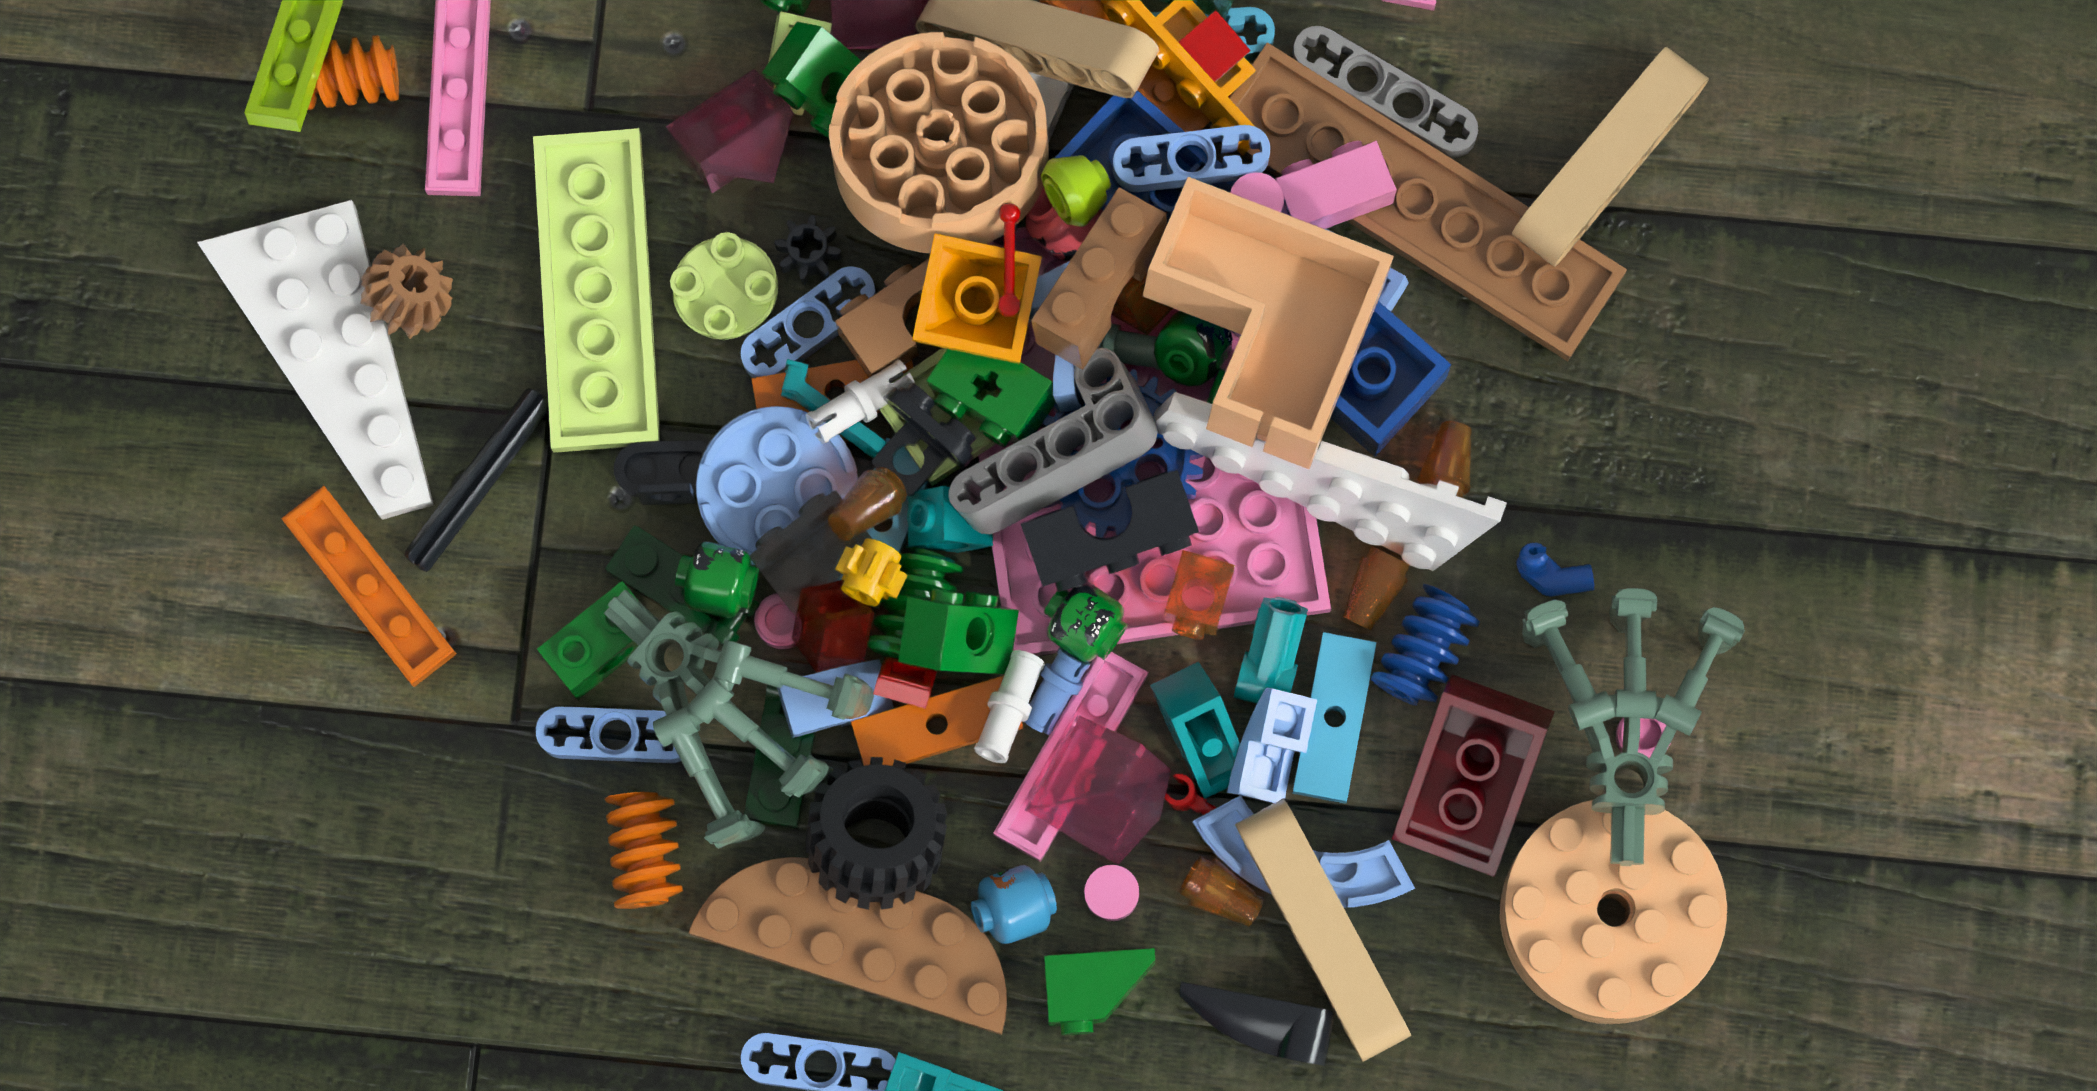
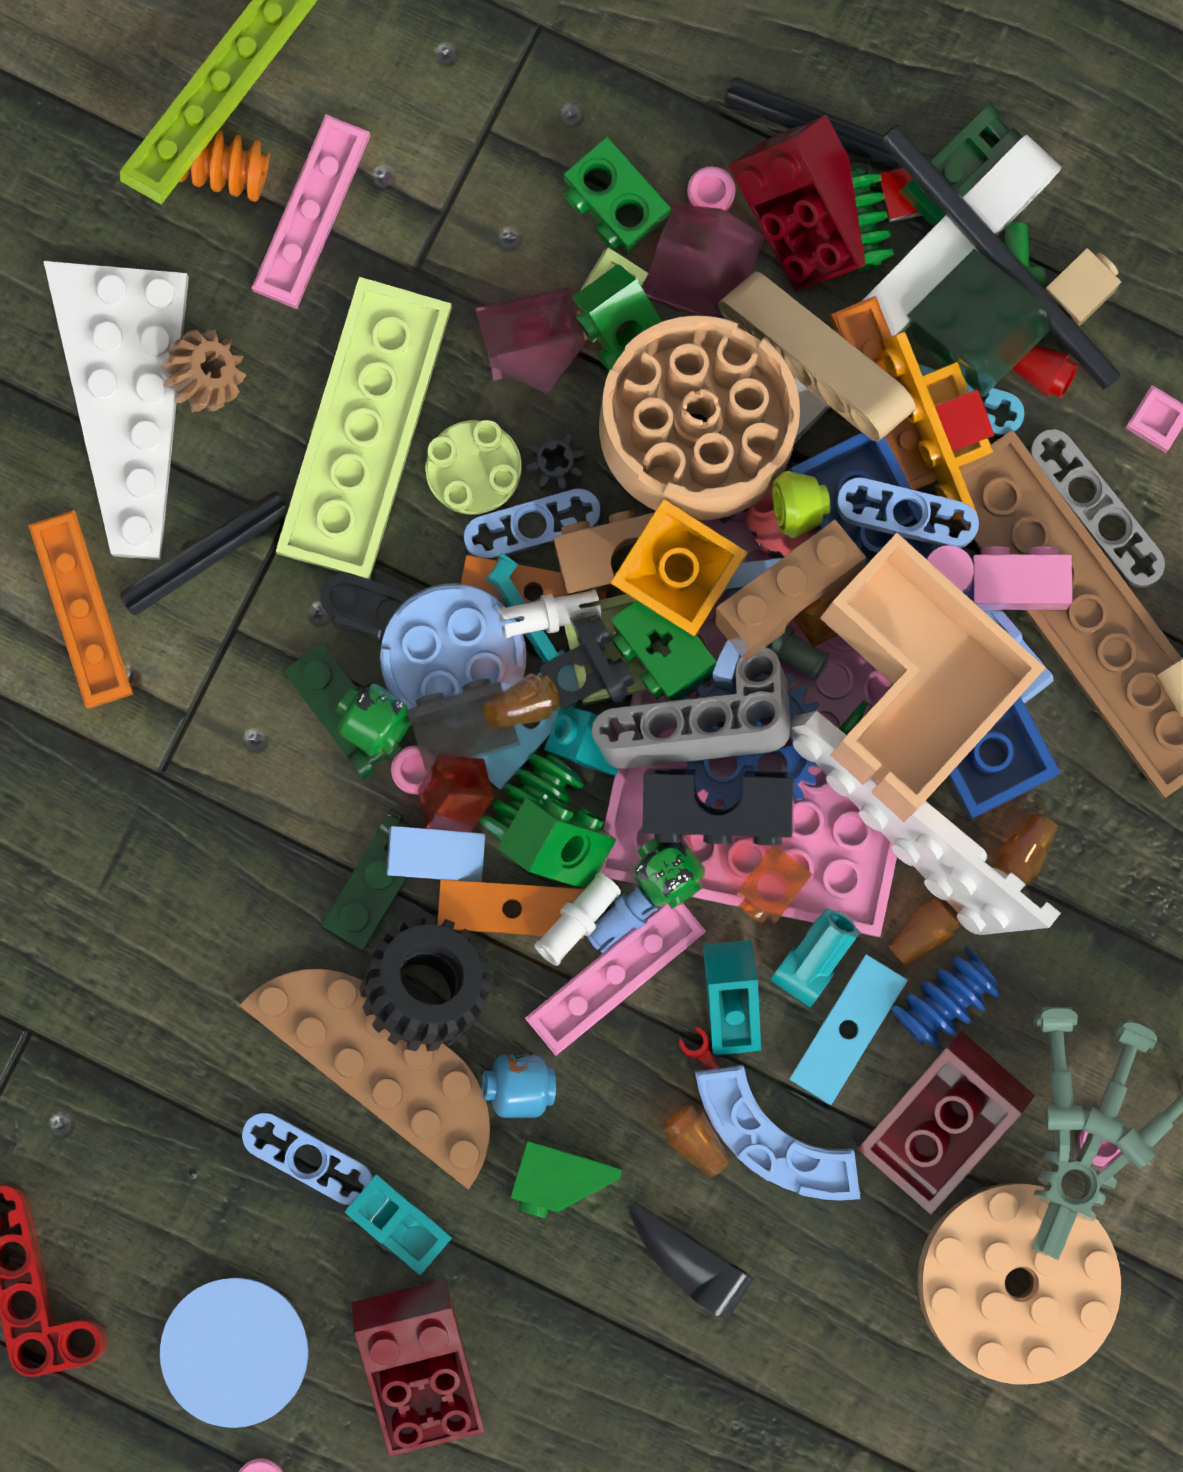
camera: 15 degrees right, 5 degrees up
light blue beam [536,706,681,763] -> none
green brick [537,581,639,700] -> none
sand green piece [604,590,874,849] -> none
orange piece [605,792,683,909] -> none
yellow gear [835,538,908,606] -> none
red tile [873,656,937,709] -> none
red hinge [998,203,1021,317] -> none
clear pink slope [1025,715,1171,865] -> none
bright pink tile [1084,865,1139,921] -> none
green head [1154,311,1233,386] -> none
light blue slope [1227,688,1317,803] -> none
tan beam [1235,798,1411,1062] -> none
blue arm [1517,543,1594,597] -> none

